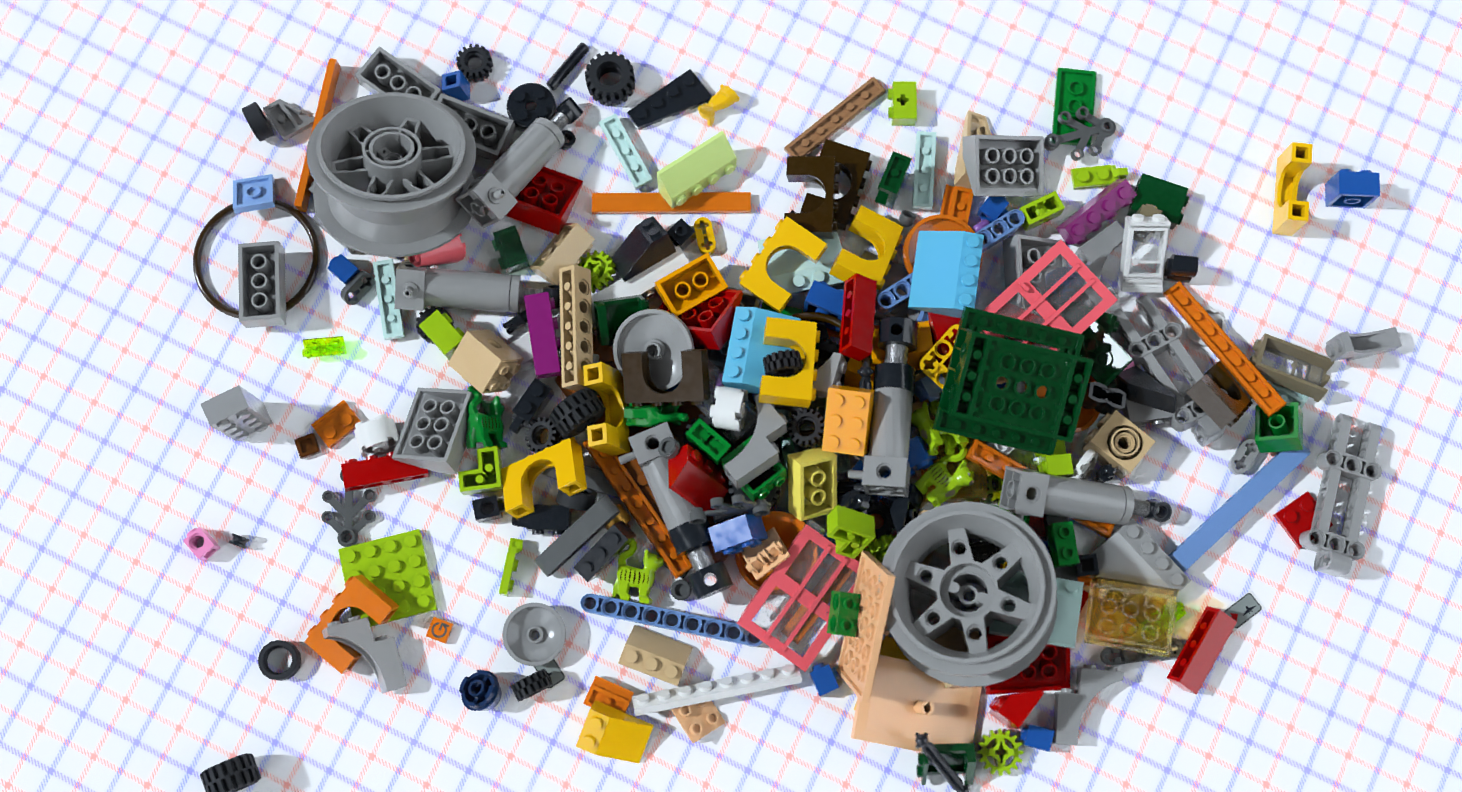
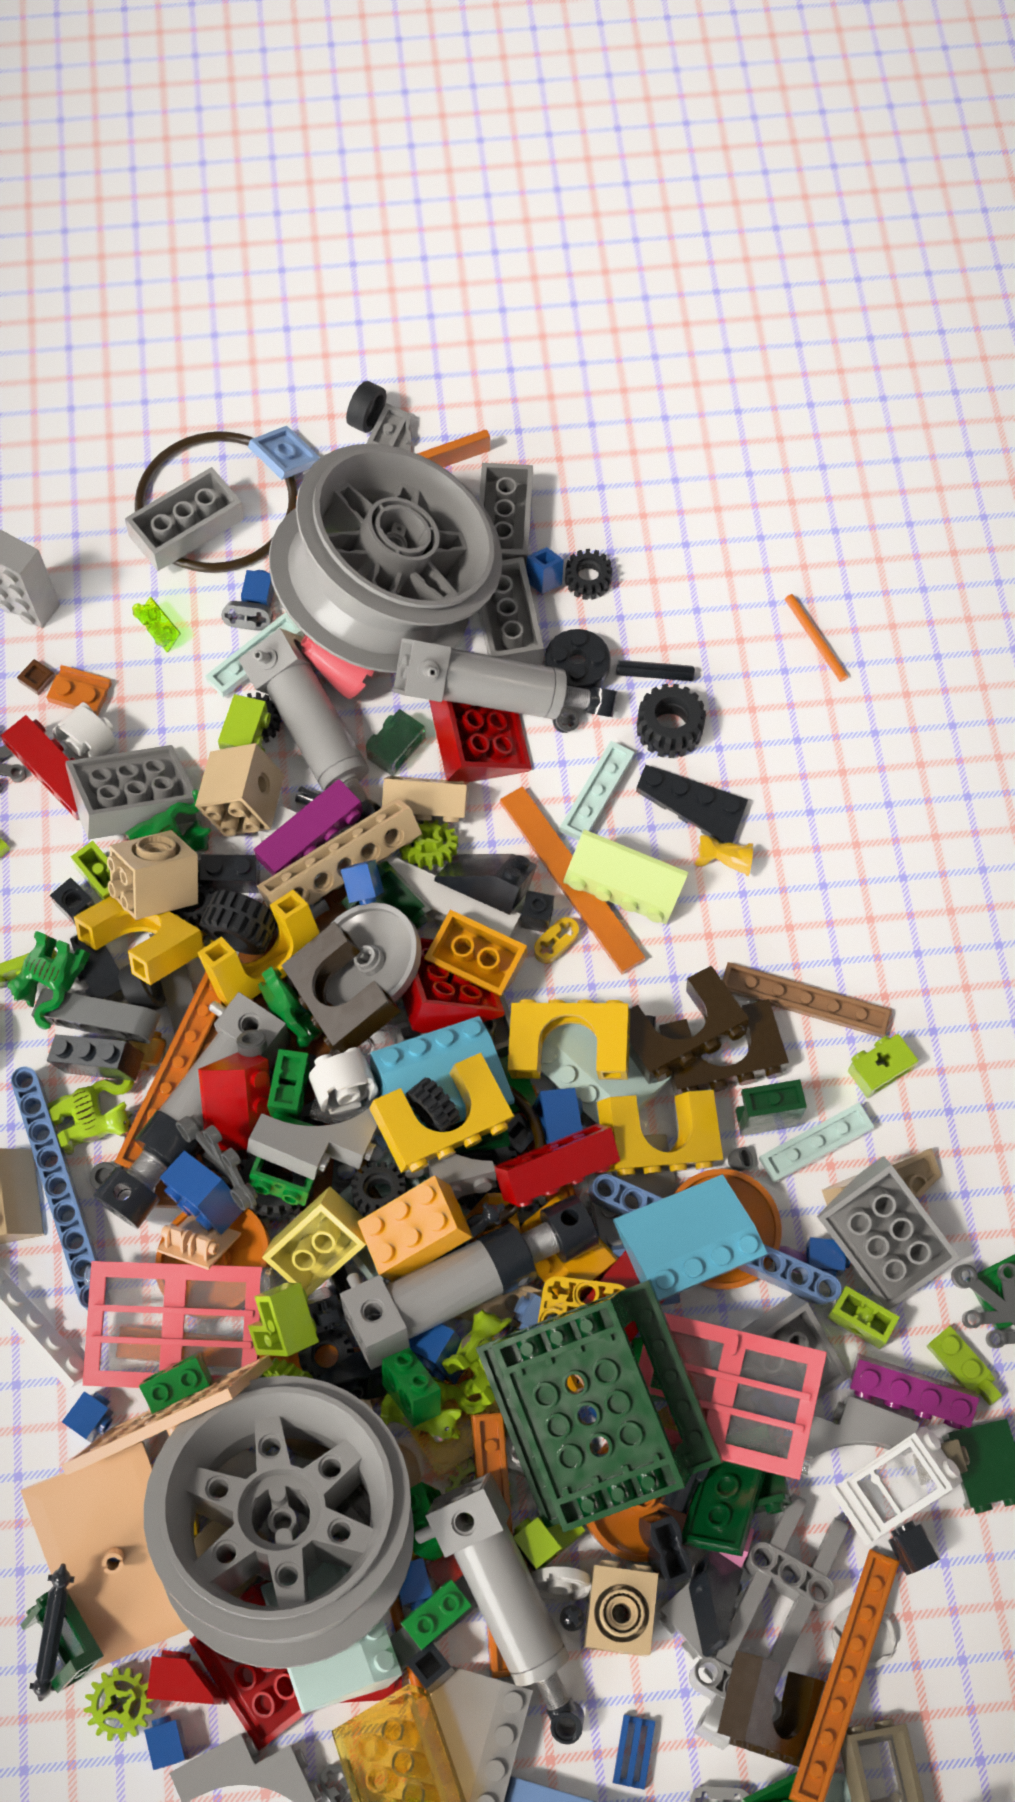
camera: 55 degrees right, 10 degrees down
orange plate [940,184,973,224] -> none
none -> green animal [7,931,91,1030]
none -> tan brick [107,830,198,920]
none -> brick [341,859,384,905]
none -> green brick [382,1347,441,1427]
none -> blue tile [612,1714,656,1790]

